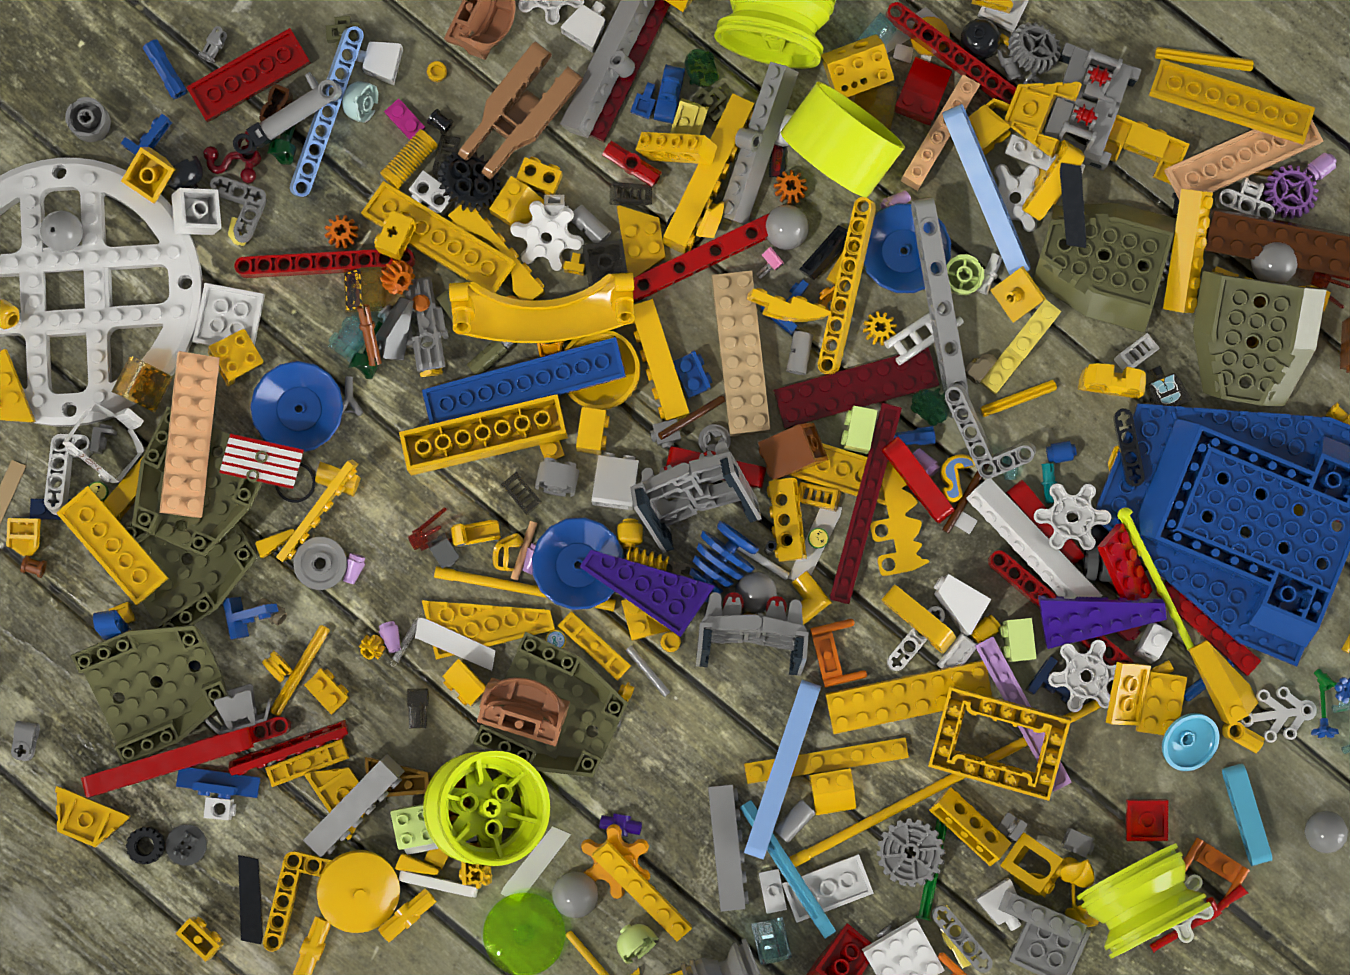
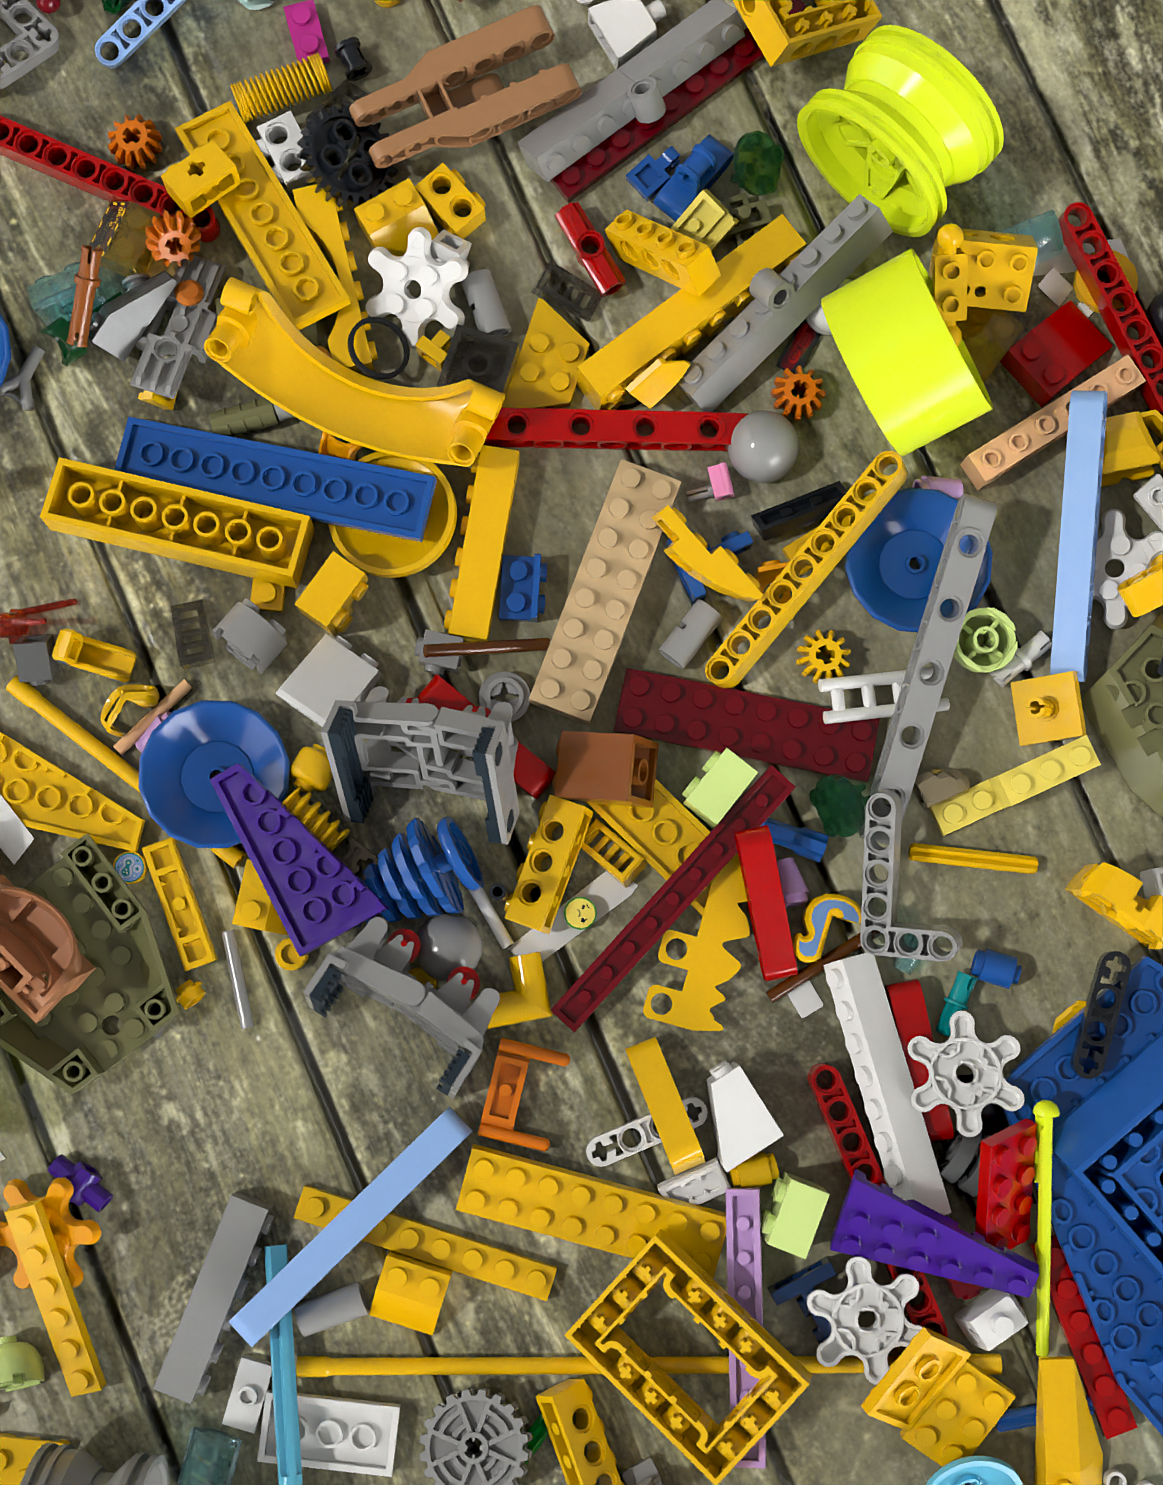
camera: 25 degrees right, 0 degrees up
none -> black piece [348,317,410,380]
none -> yellow plate [932,223,968,346]

